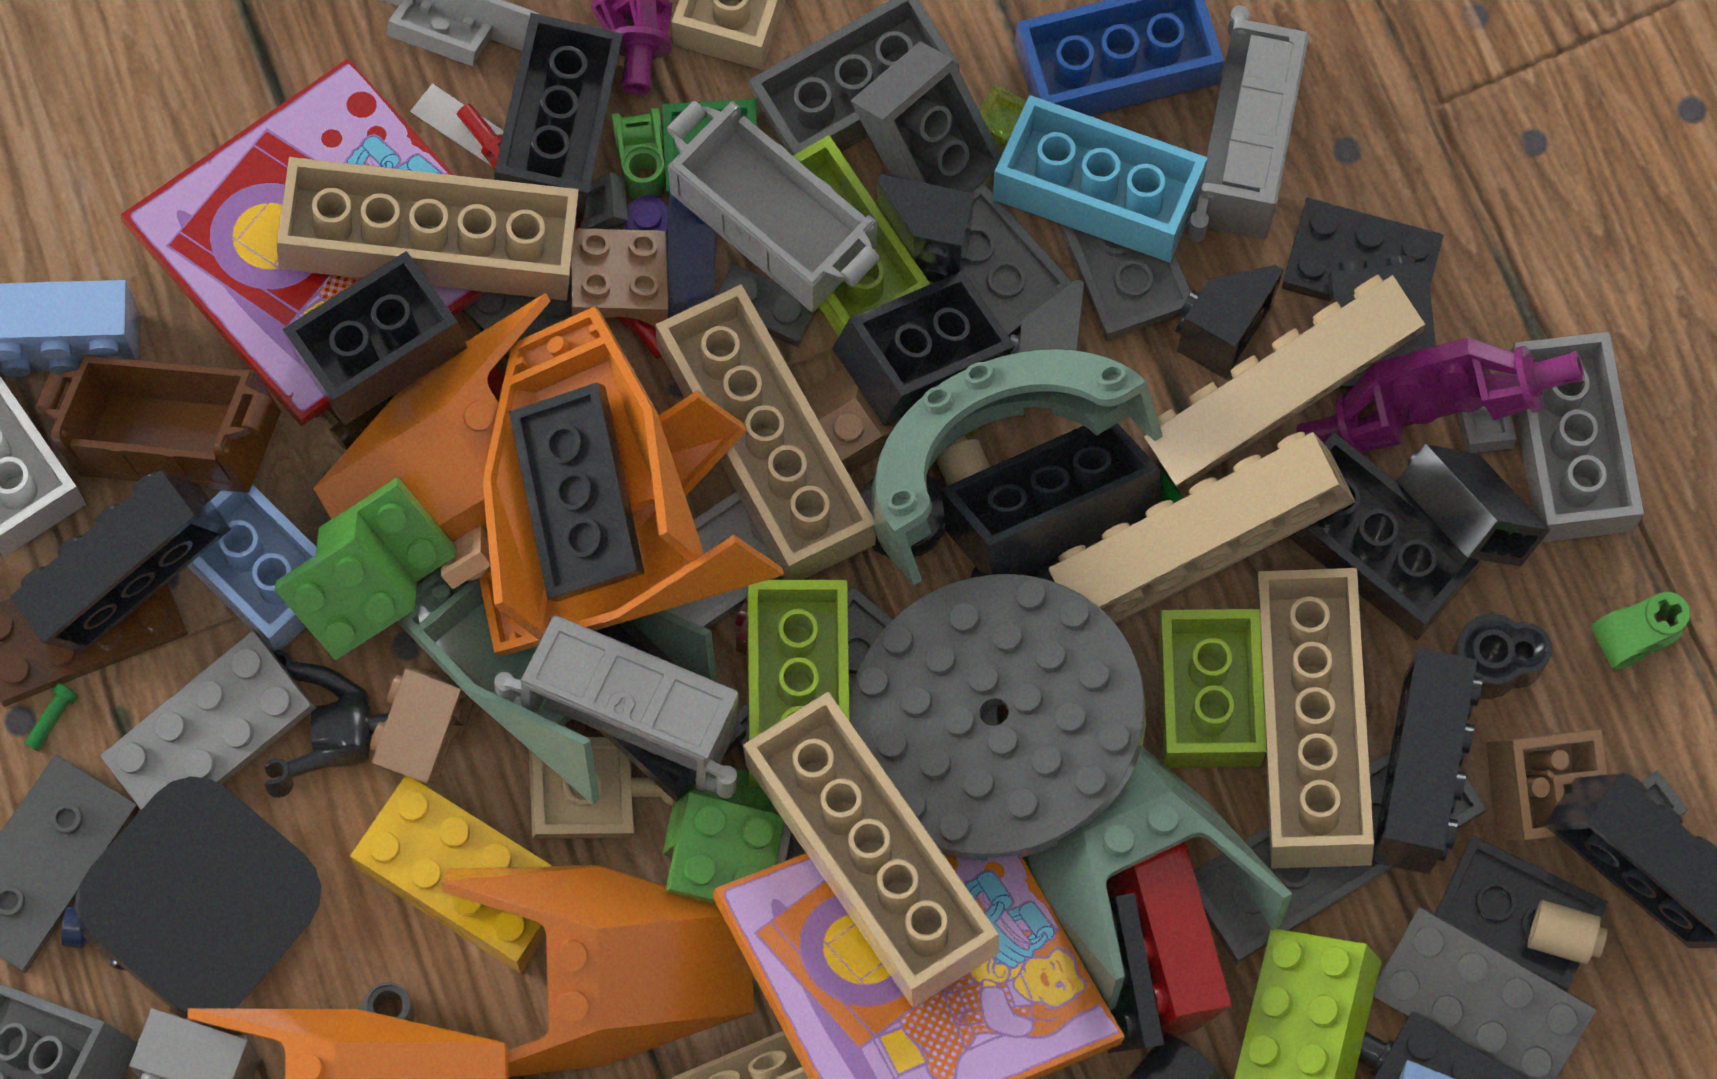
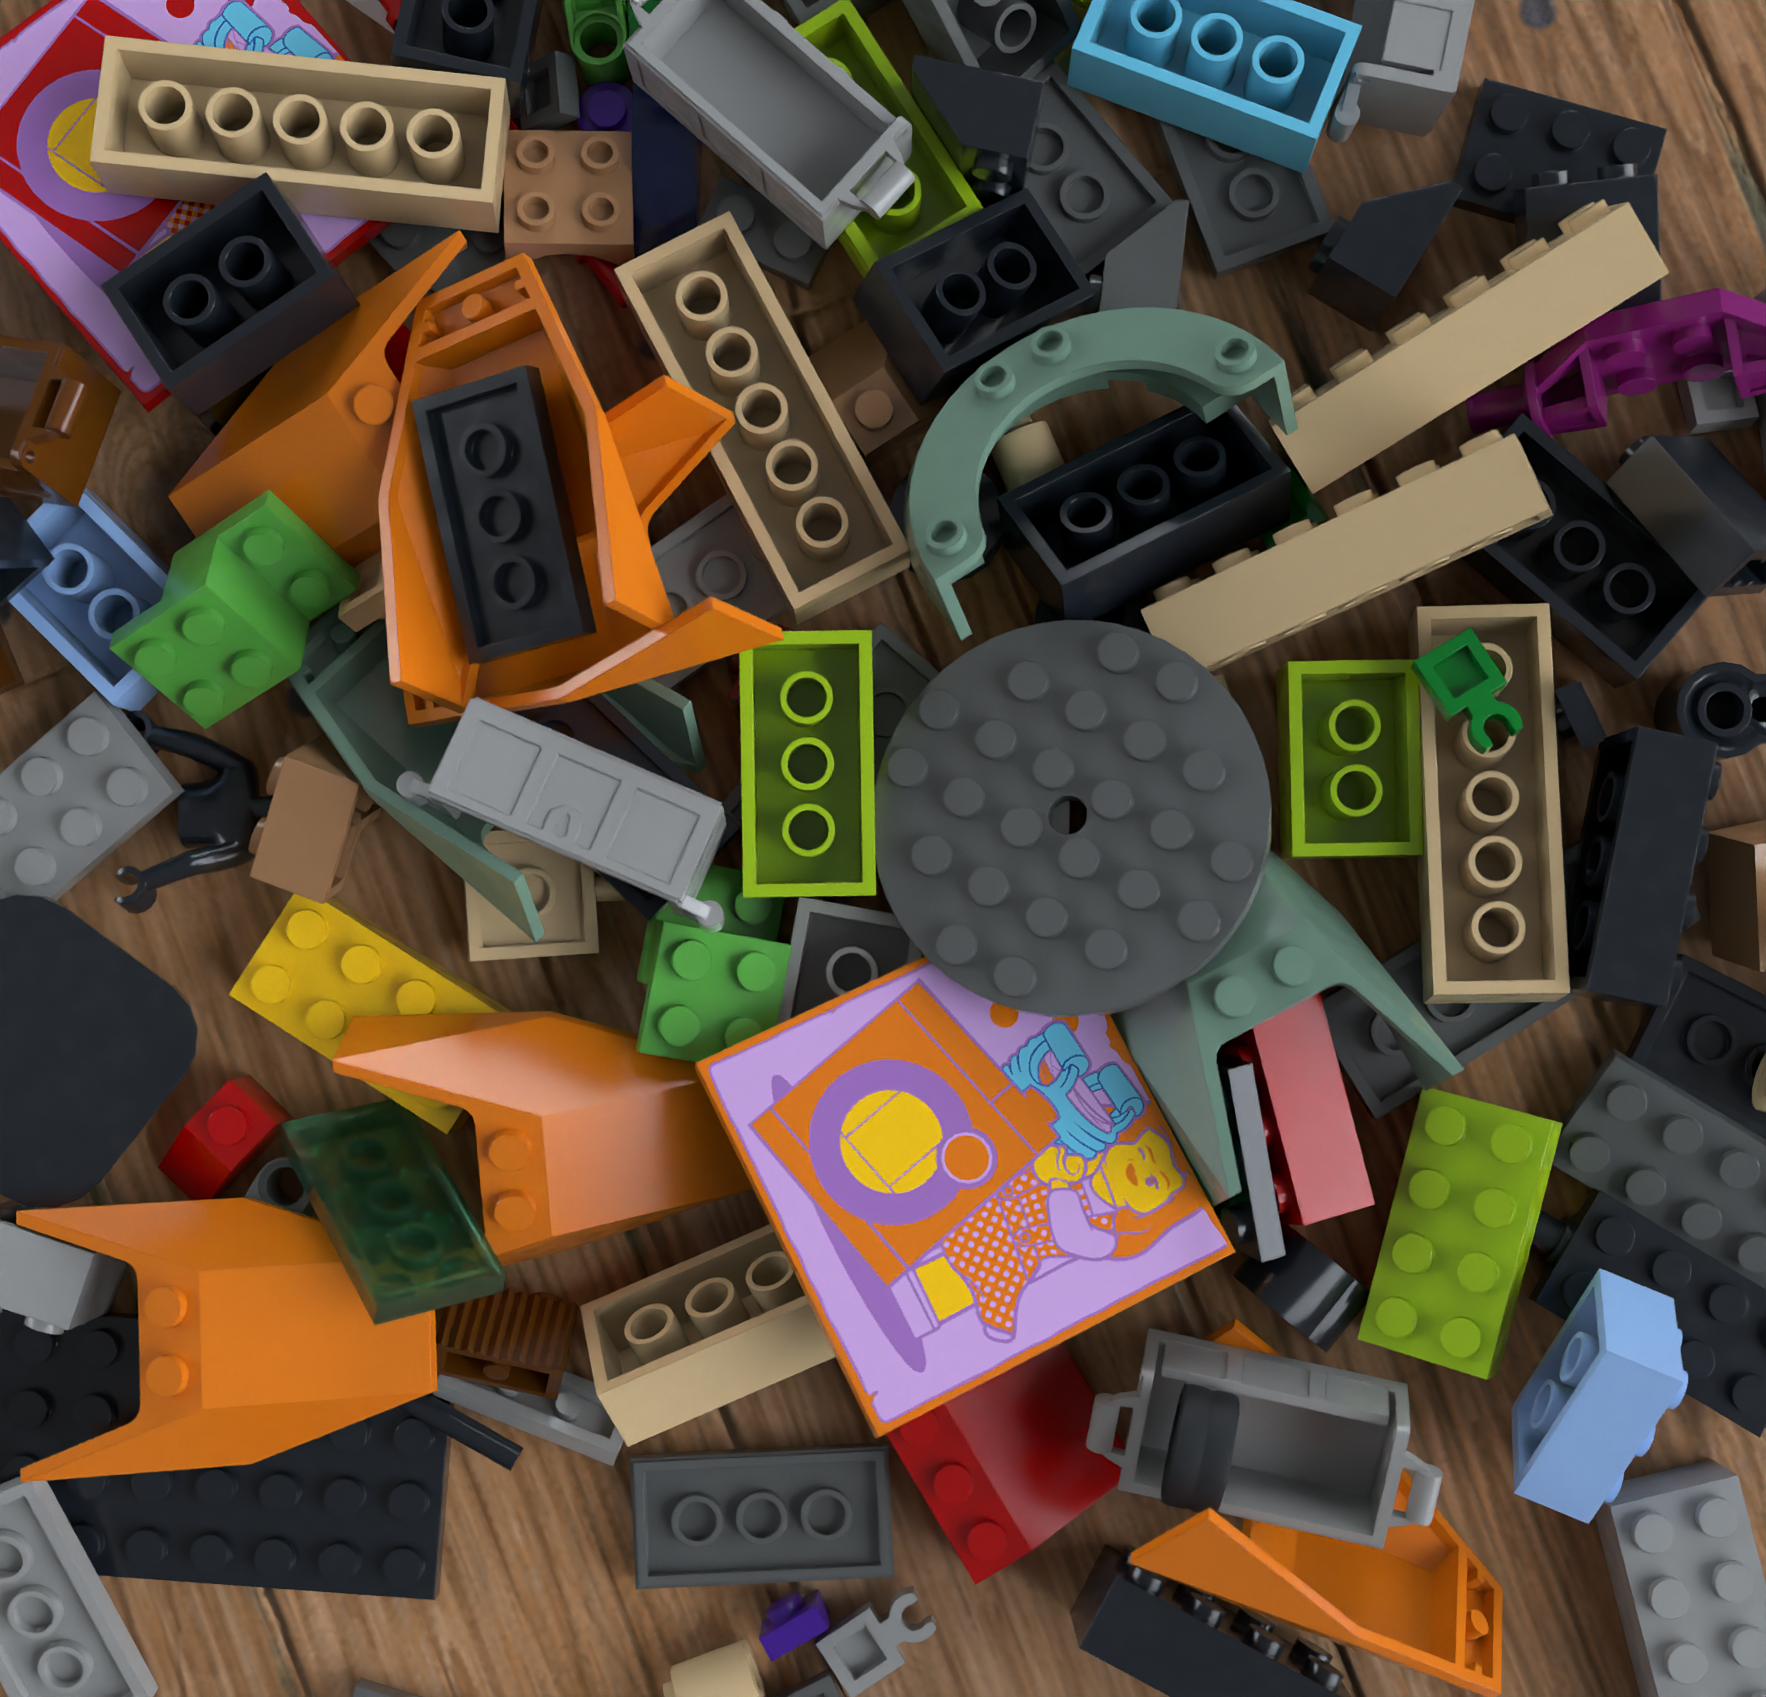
camera: 10 degrees right, 15 degrees up
tan brick [743,692,999,1008] -> none
none -> red slope [158,1075,295,1200]
none -> clear green plate [279,1099,506,1325]
none -> green plate [1411,627,1523,755]
none -> black plate [1554,680,1606,750]

